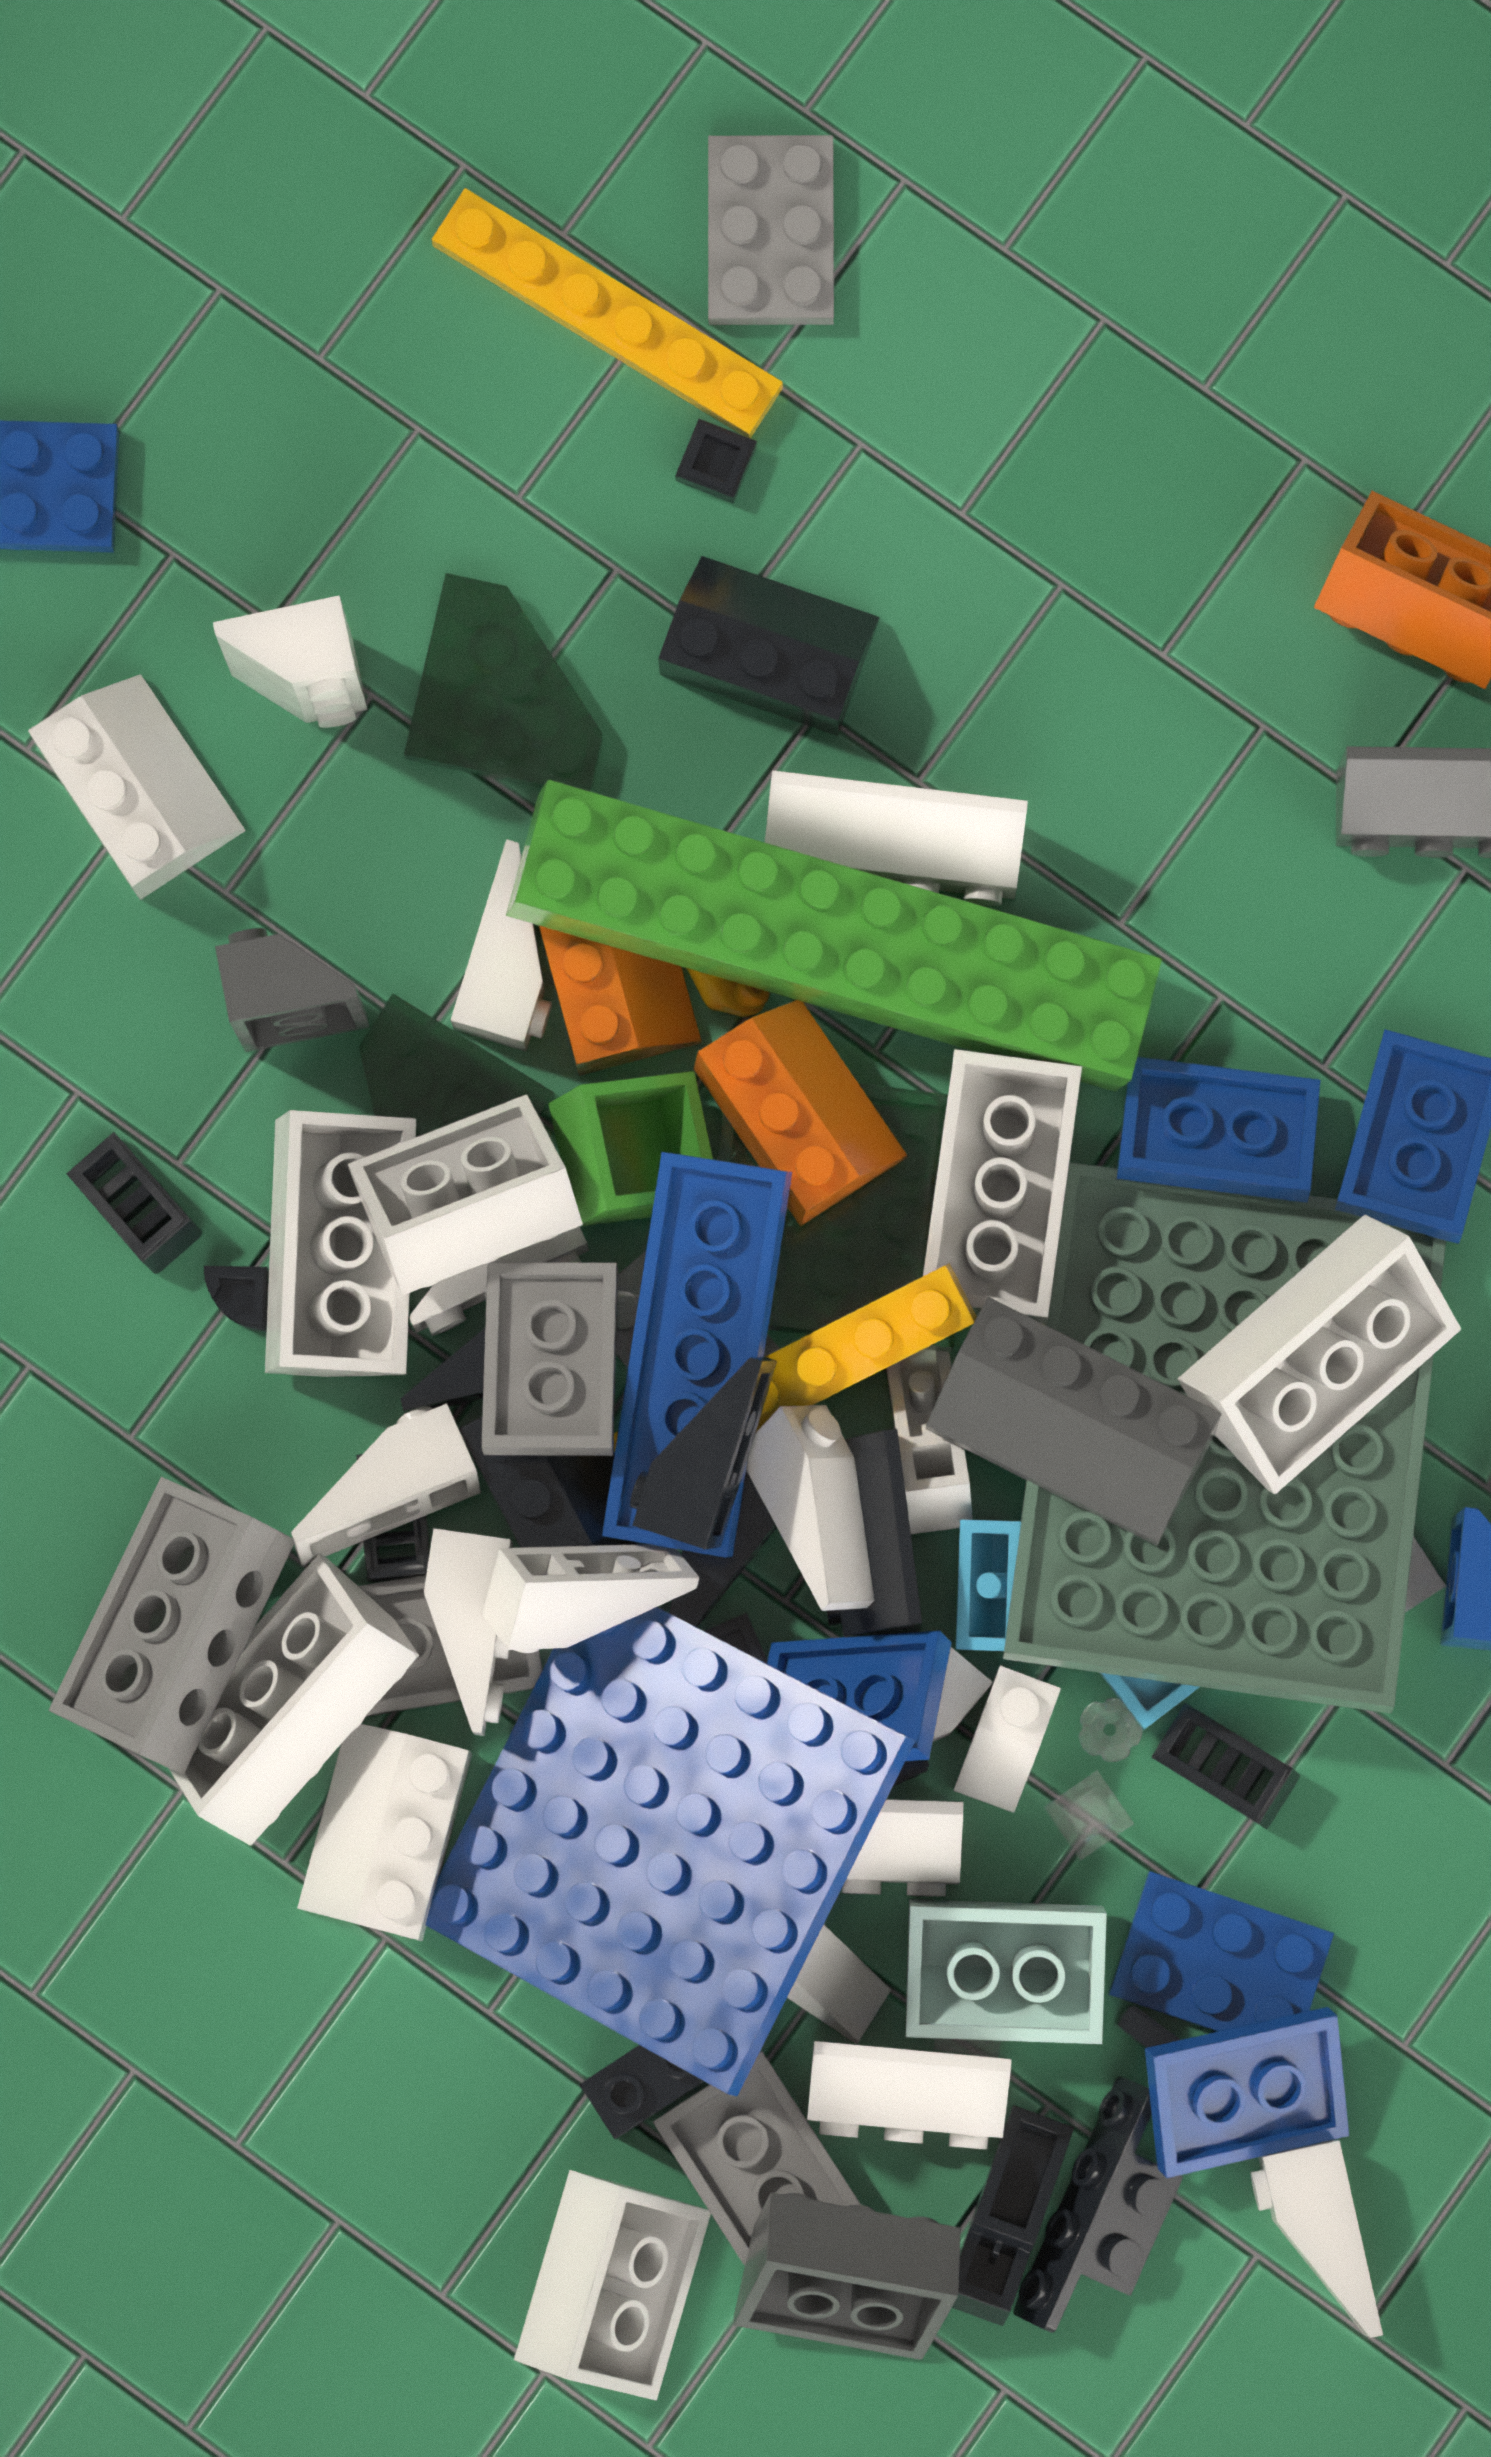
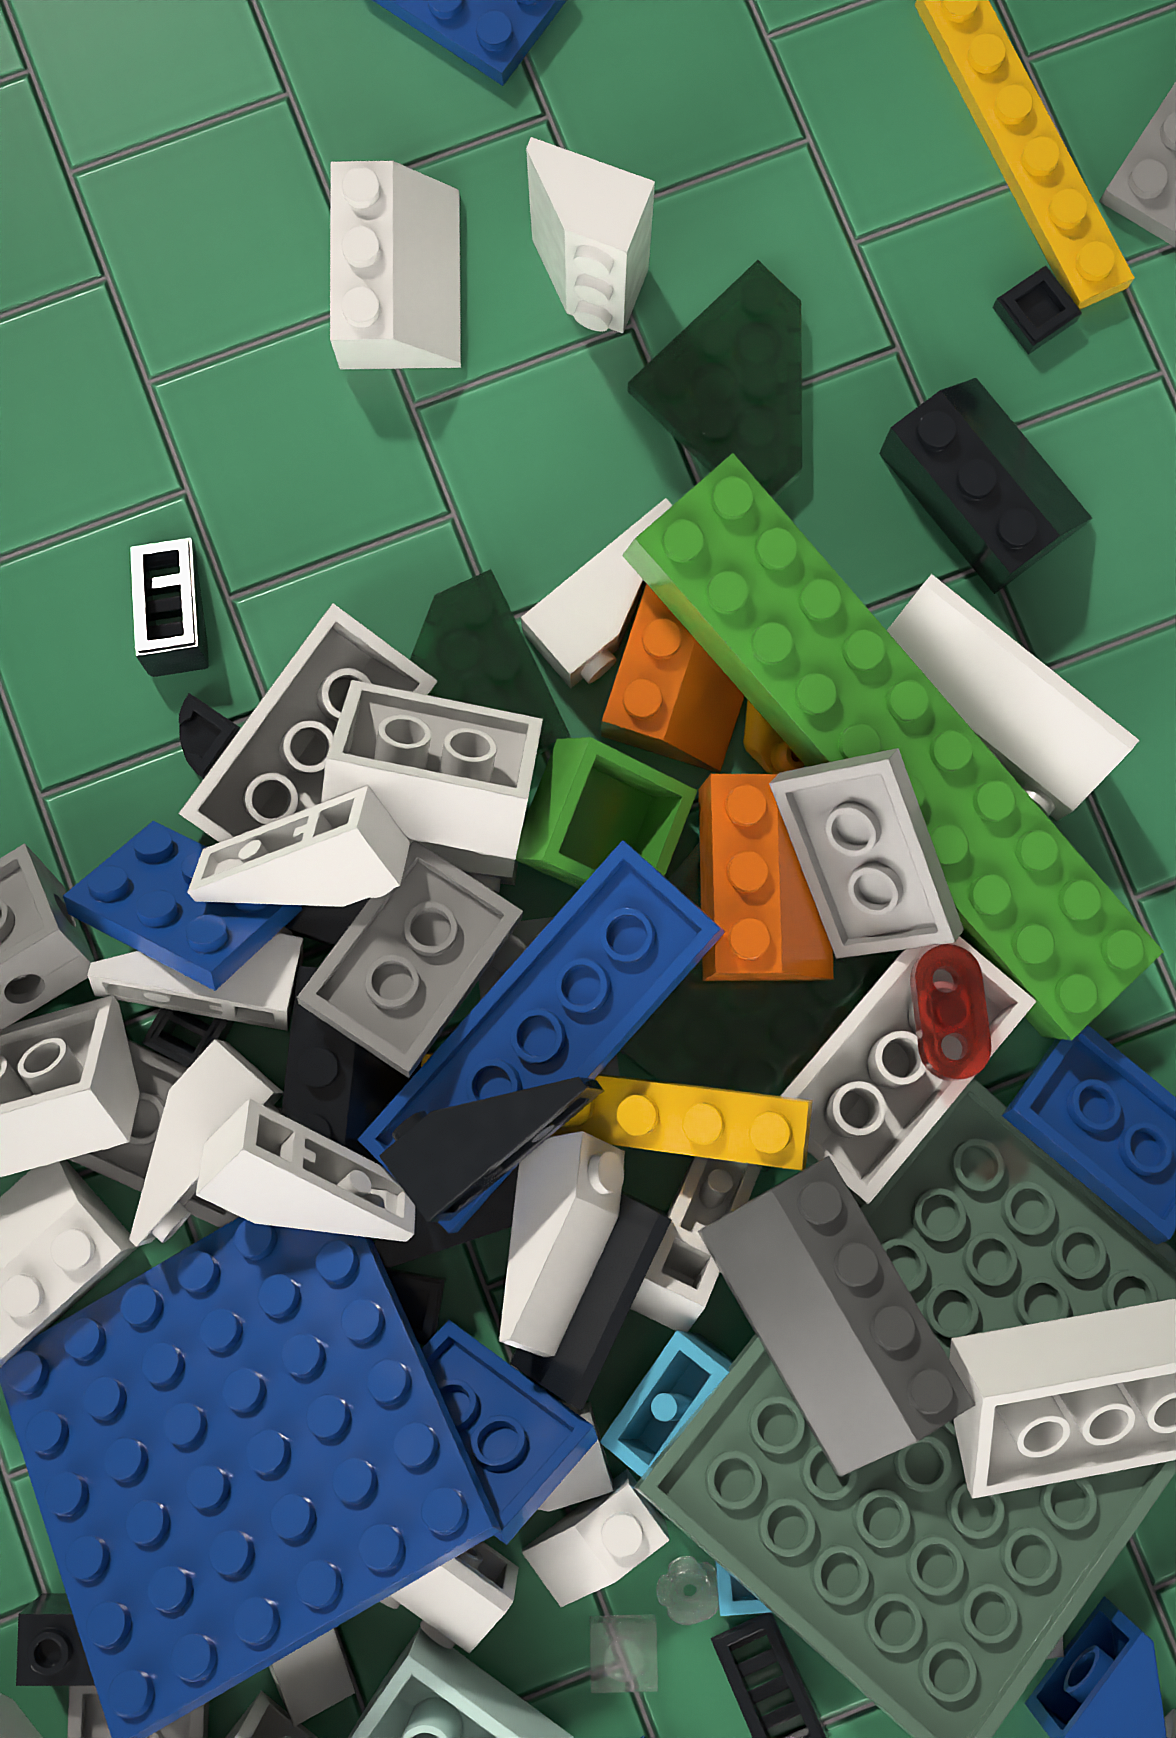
camera: 30 degrees right, 0 degrees up
dark grey slope [215,928,370,1052] -> none
none -> blue plate [63,821,302,991]
none -> white slope [188,785,410,907]
none -> light grey plate [769,748,964,959]
none -> clear red plate [910,944,992,1081]

